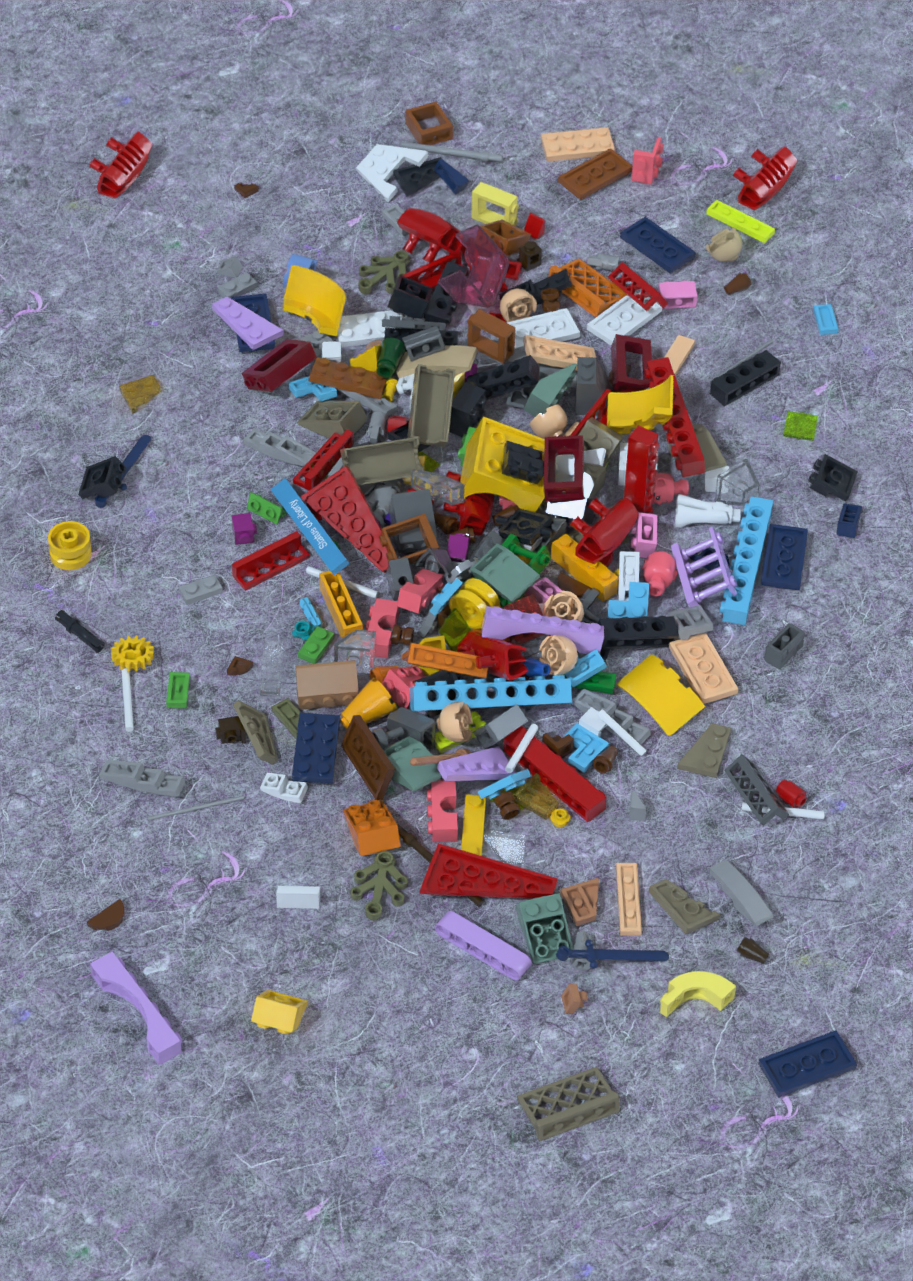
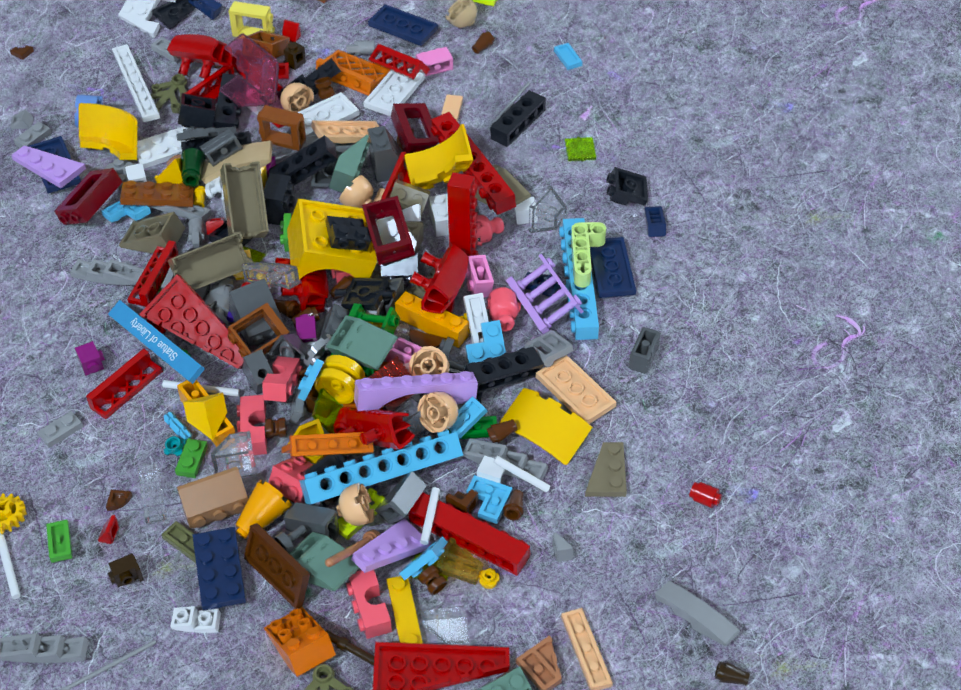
camera: 15 degrees left, 0 degrees up
dark tan wing [233,700,278,765] -> none
bright green hinge [246,492,287,525] -> none
orange cone [369,665,399,684] -> none
blue cone [523,657,551,677] -> none
dark tan wing [648,879,720,934] -> none
white piece [675,494,741,528] -> none
dark grey fence [724,754,789,826] -> none
white bar [742,802,825,820] -> none
none -> red slope [98,515,119,544]
none -> white tile [112,45,160,123]
none -> yellow slope [183,392,227,440]
none -> reddish brown cone [486,419,518,443]
none -> yellowish green beam [571,222,606,288]

